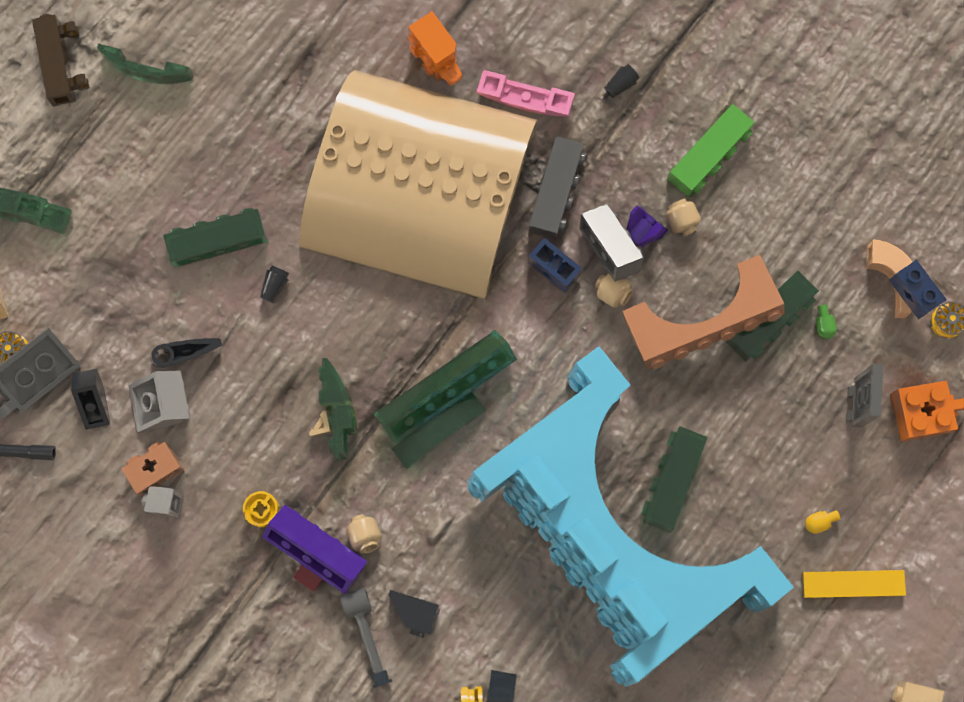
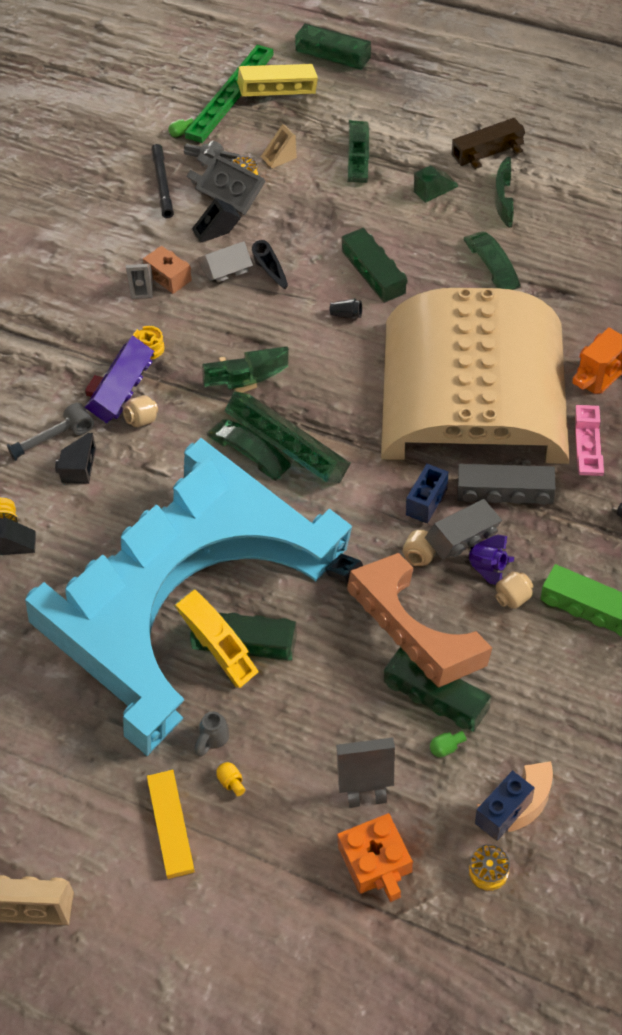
camera: 80 degrees right, 25 degrees down
none -> yellow slope [174,589,259,688]
none -> dark grey piece [194,711,229,757]
none -> black bracket [325,553,363,587]
none -> clear green slope [414,165,458,203]
none -> clear green slope [464,231,521,290]

